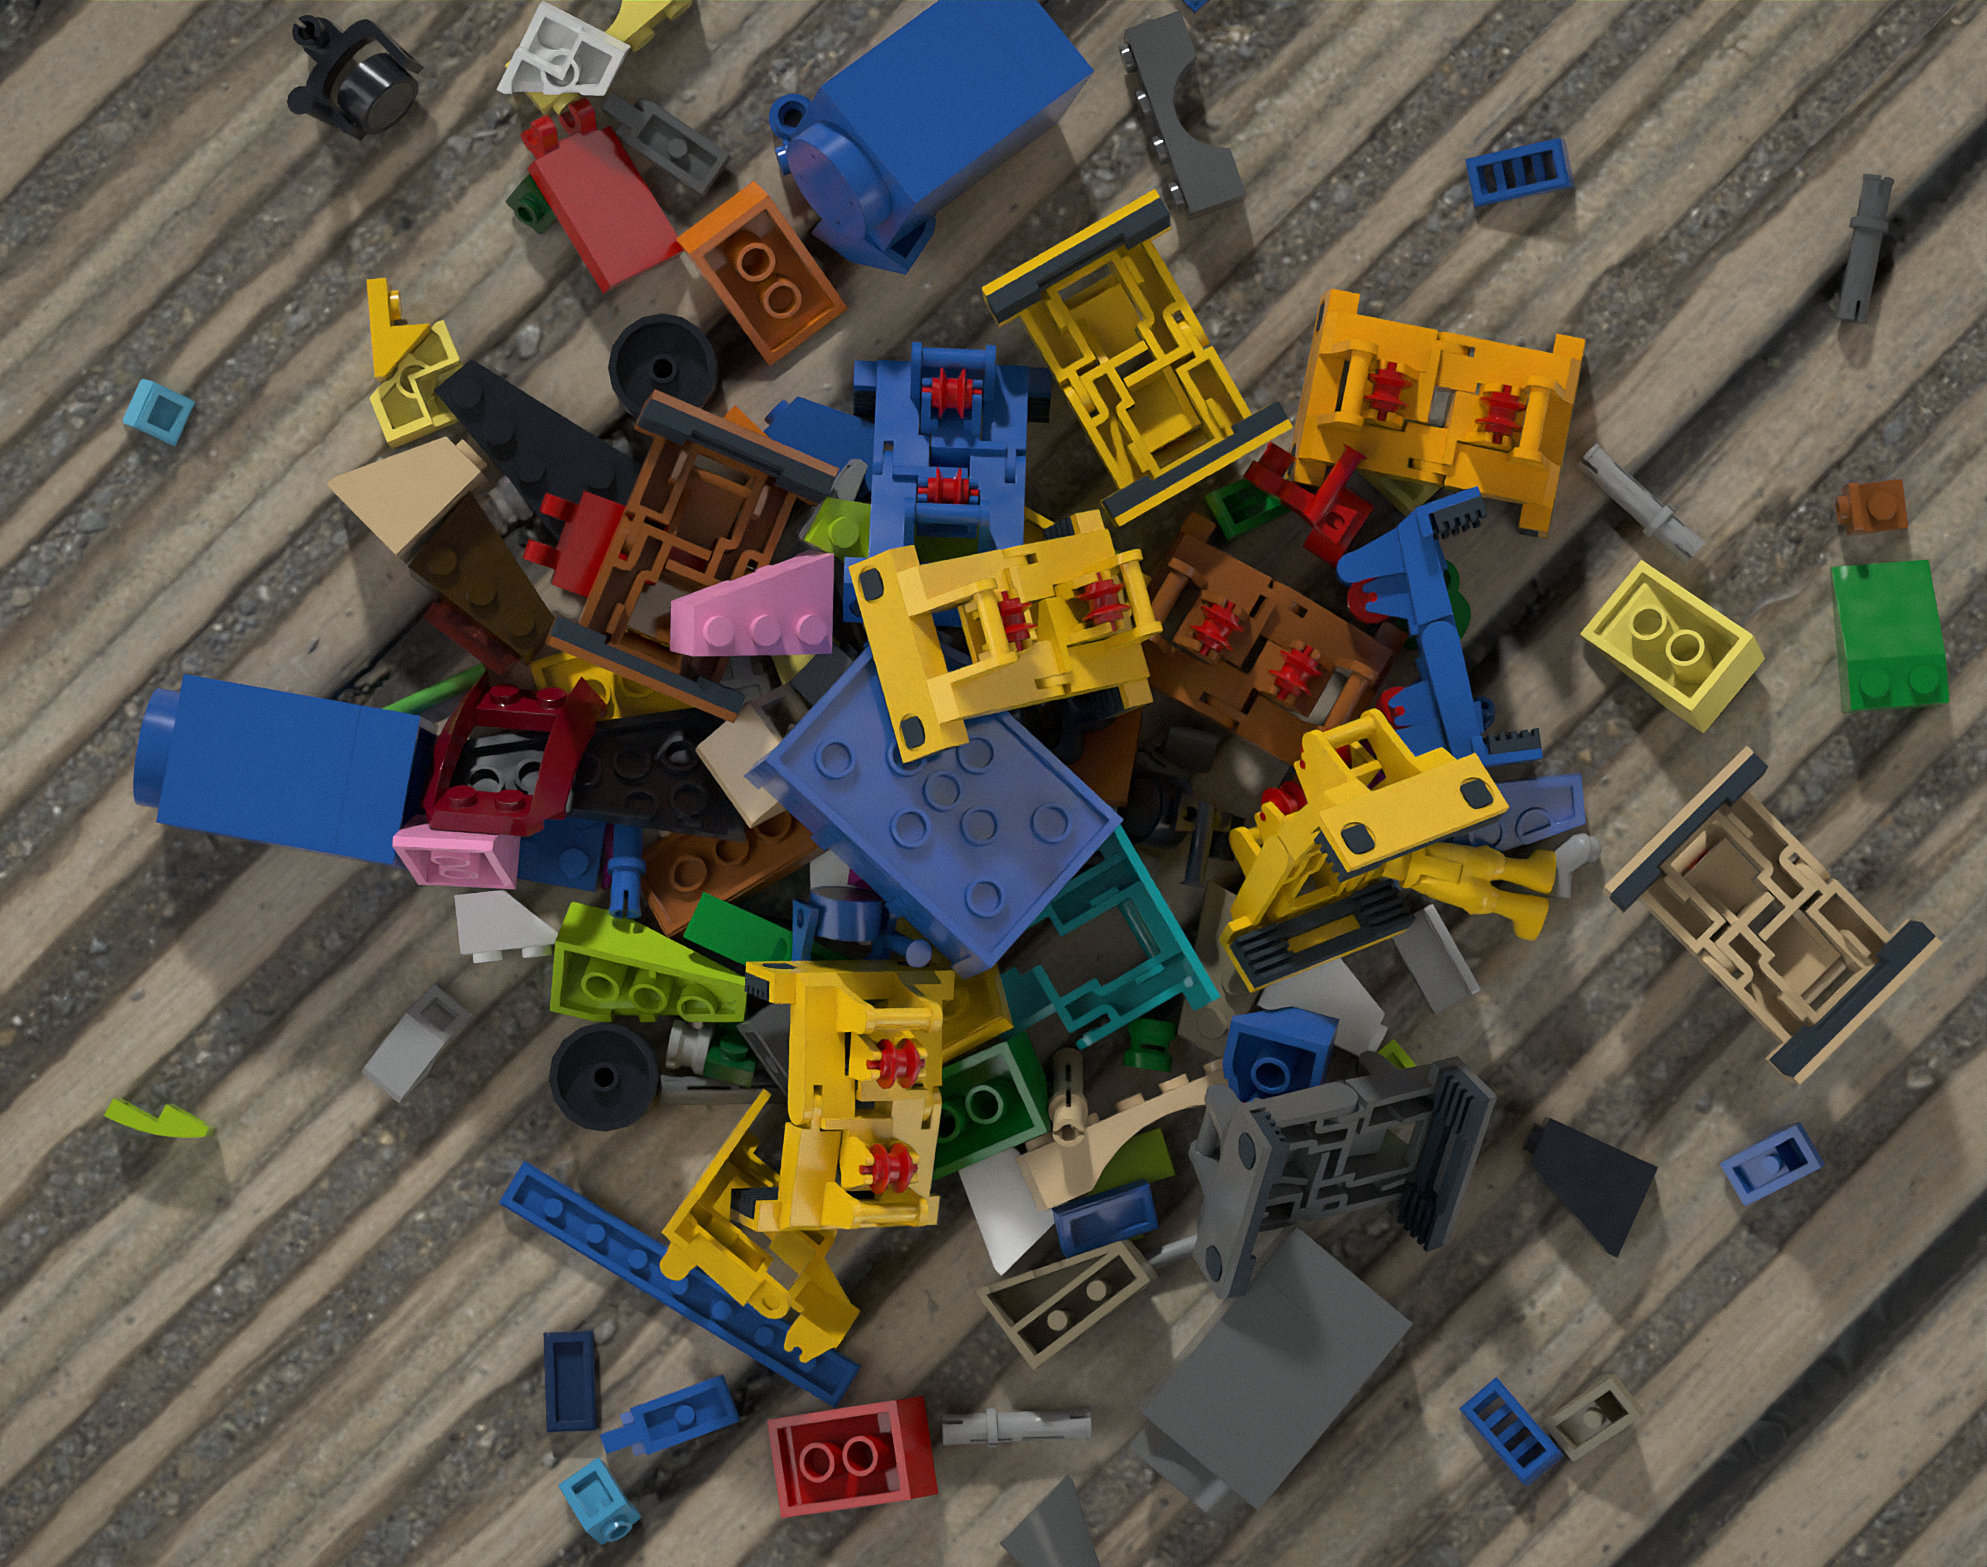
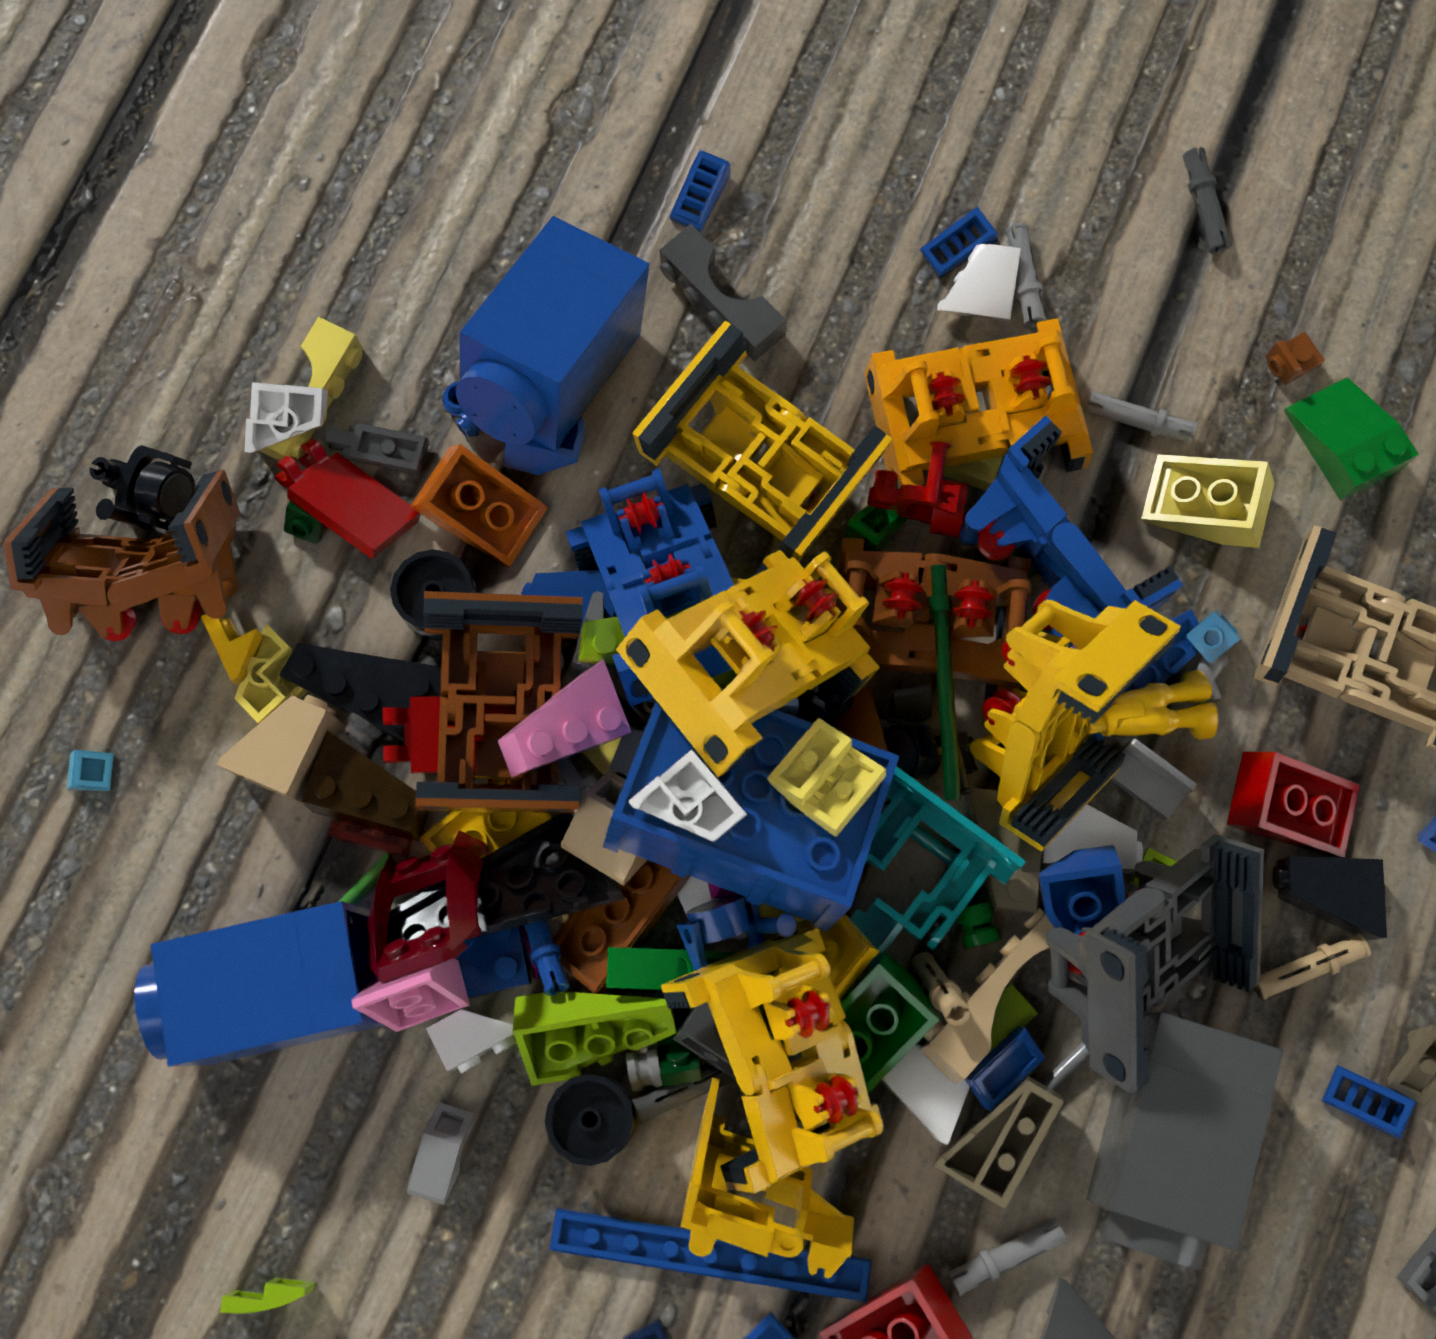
camera: 15 degrees left, 10 degrees down
none -> dark orange container [3,470,240,641]
none -> white slope [628,750,747,842]
none -> light yellow slope [768,718,886,837]
none -> dark green bar [928,564,961,800]
none -> white slope [937,244,1021,321]
none -> light grey pin [1006,223,1047,329]
none -> dark azure bracket [1187,609,1243,663]
none -> red slope [1226,751,1360,858]
none -> tan pin [1254,933,1371,1001]

